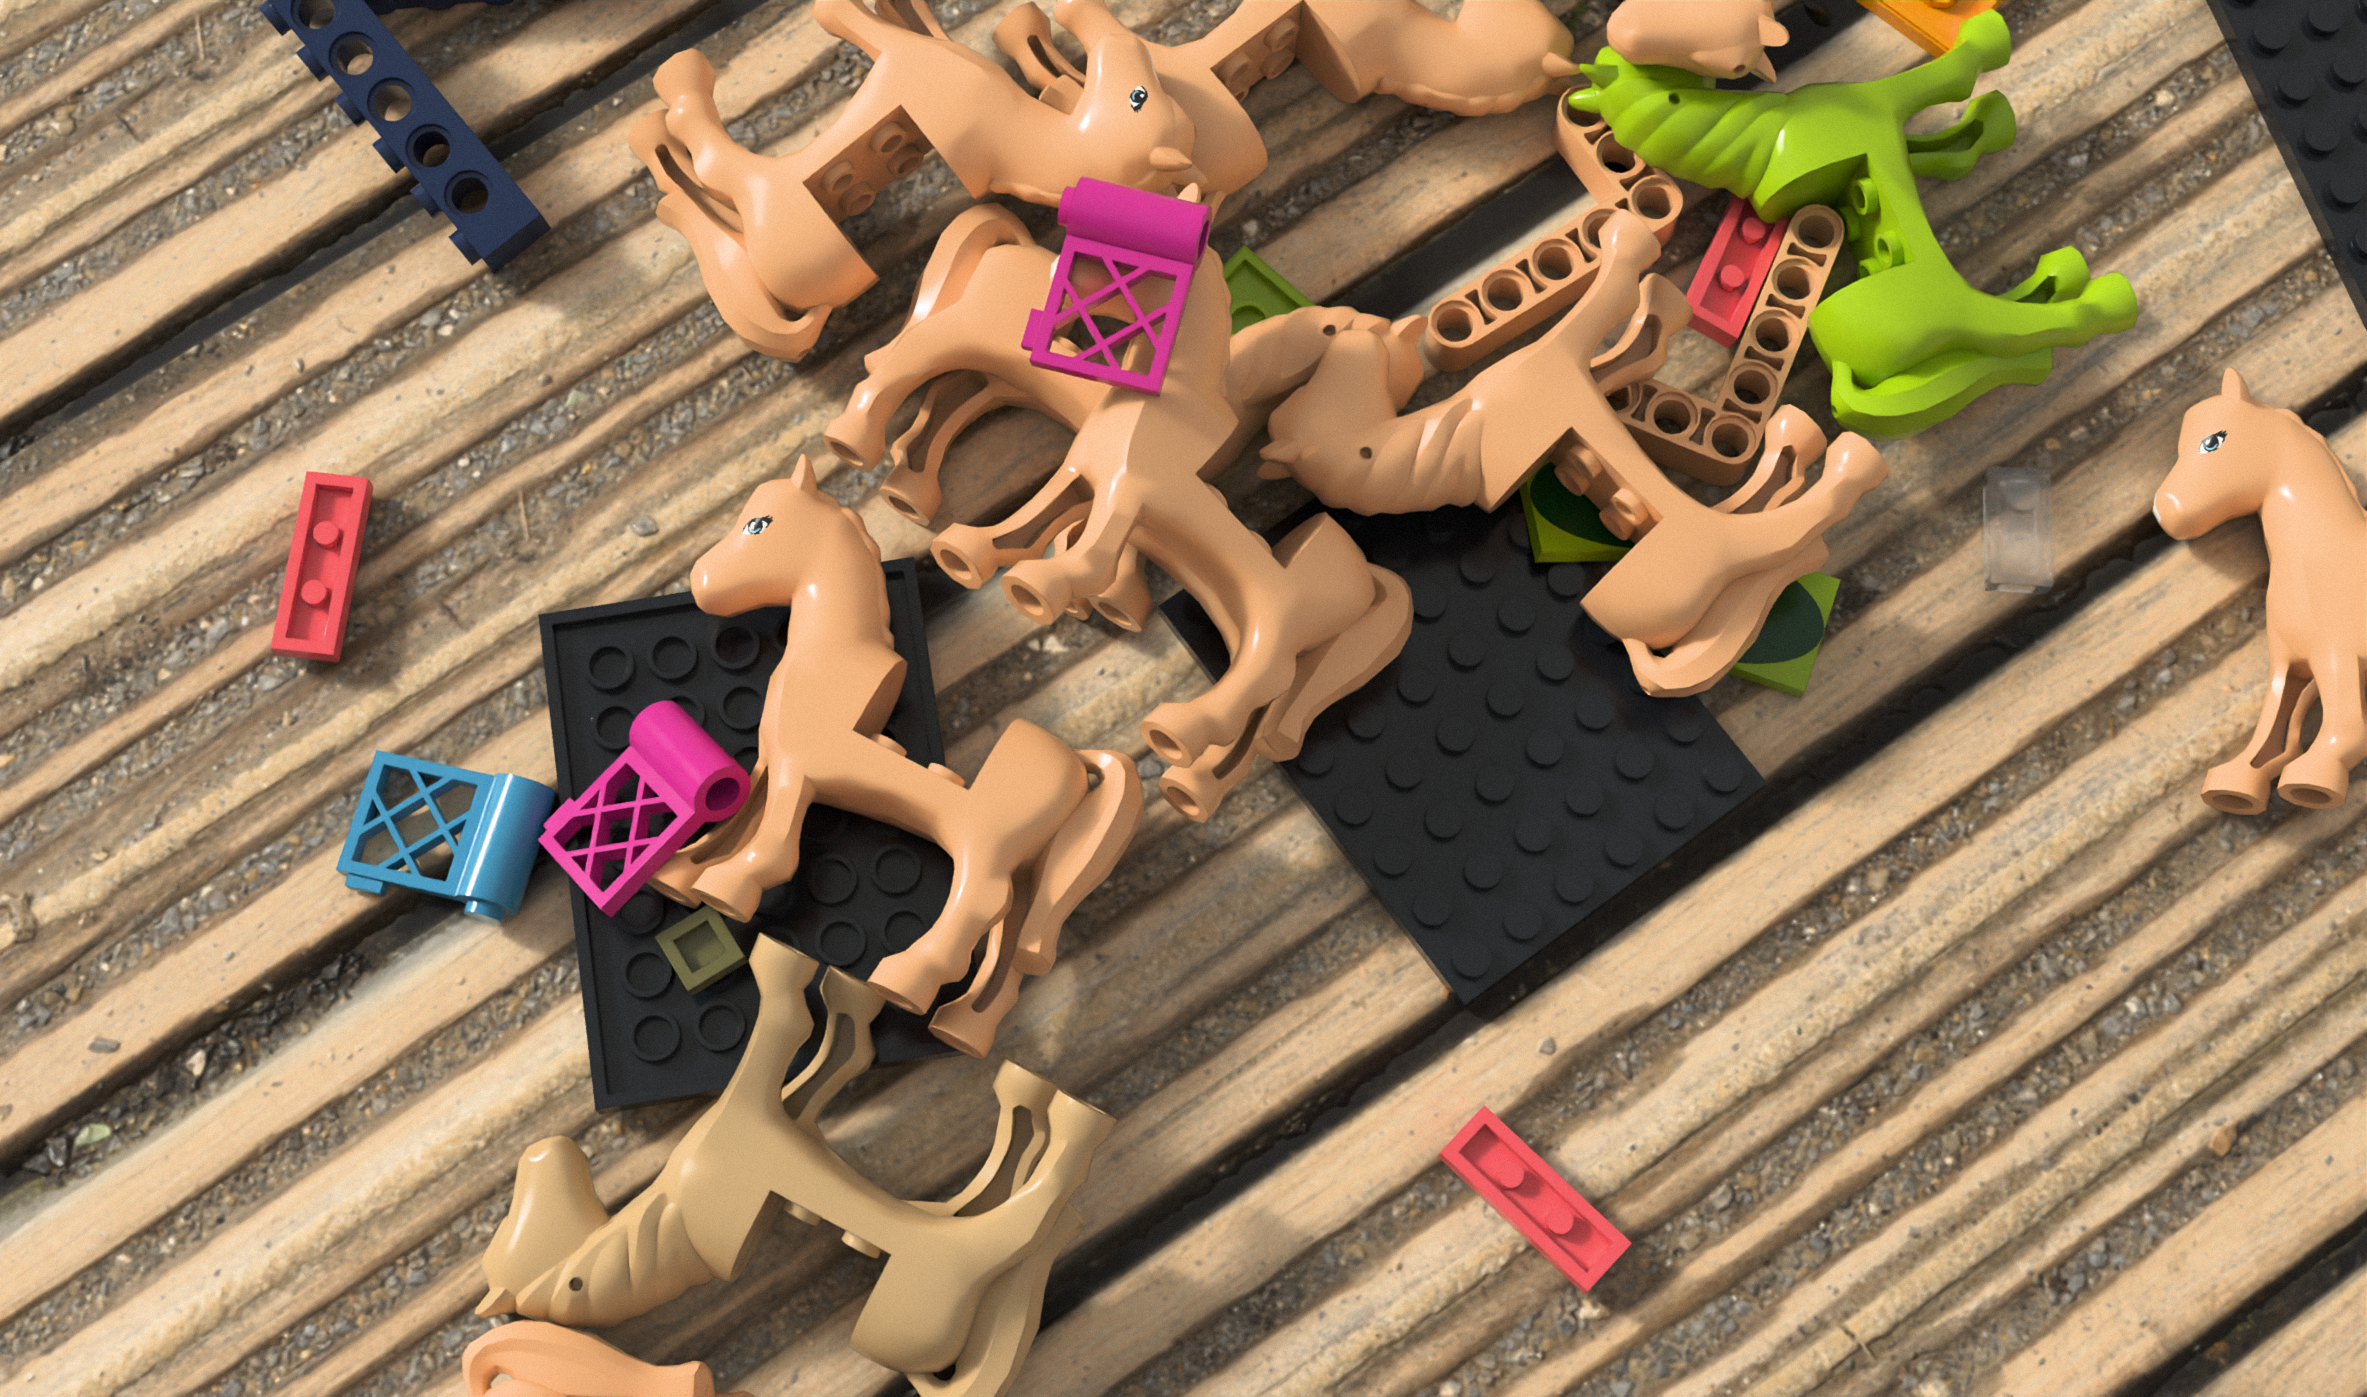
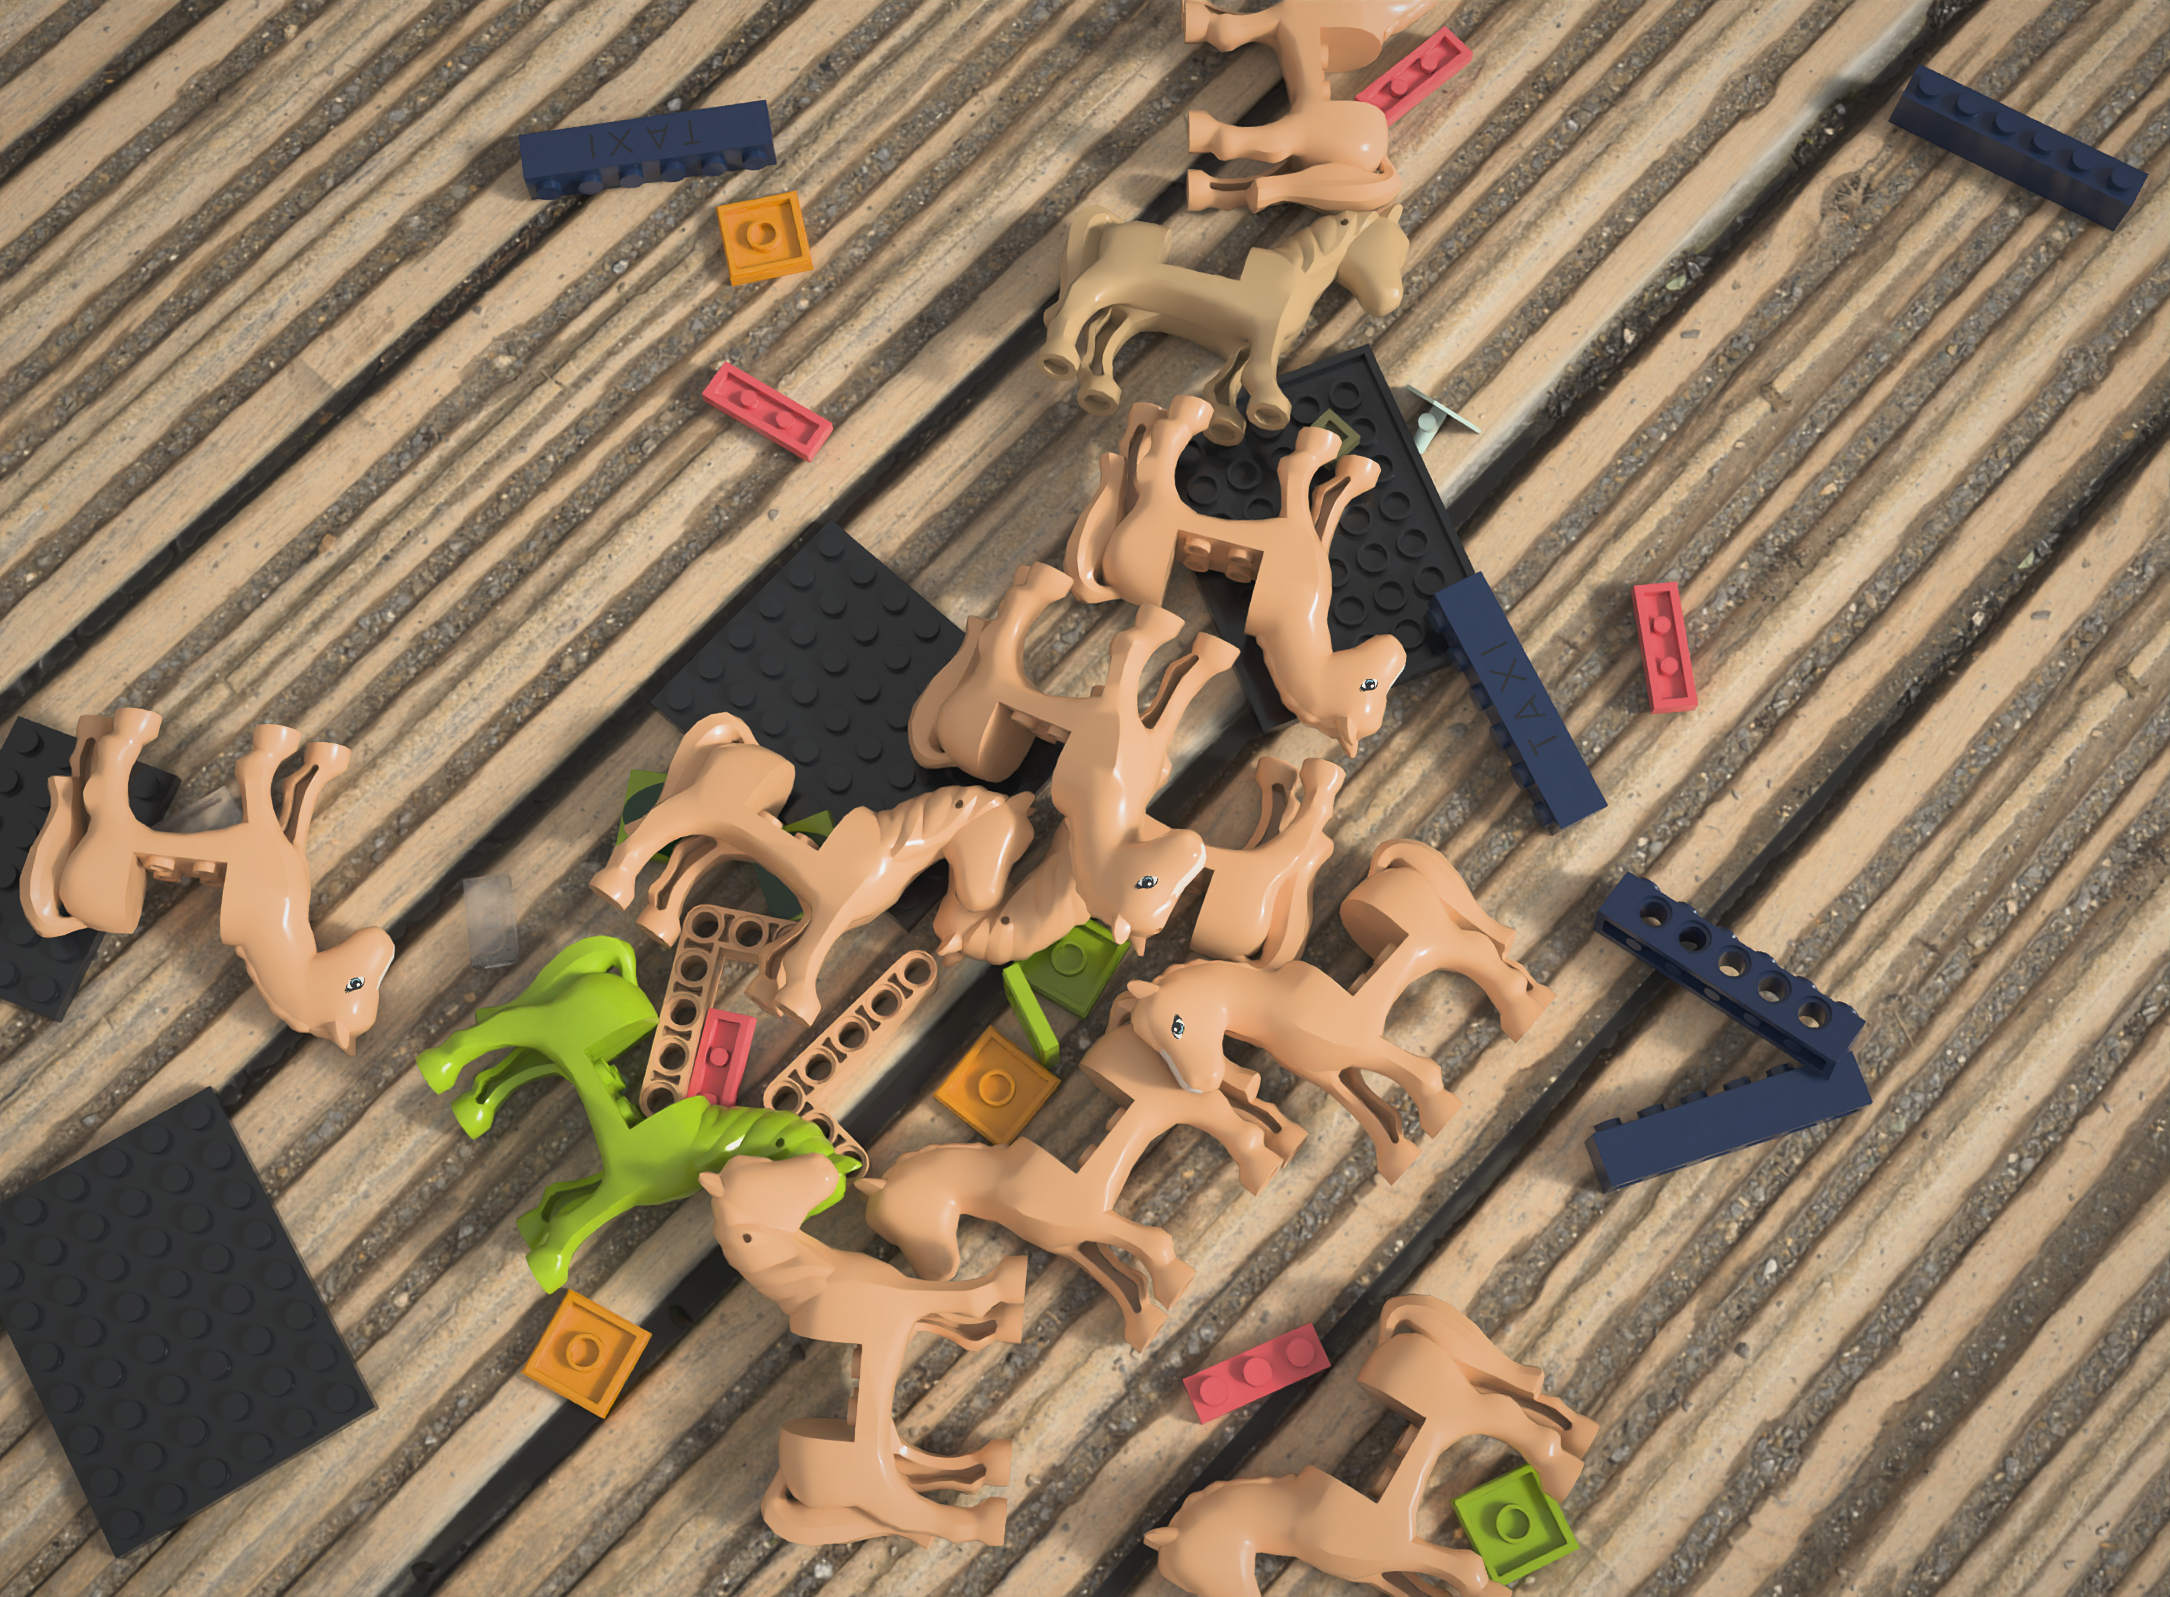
camera: 170 degrees right, 0 degrees up
dark azure piece [336,750,557,924] -> none
dark pink piece [538,701,751,918] -> none
dark pink piece [1021,176,1212,397] -> none
none -> light orange tile [932,1025,1061,1146]
none -> lime tile [1002,962,1060,1069]
none -> light aqua shield [1406,384,1482,454]
none -> dark blue brick [1427,571,1608,836]

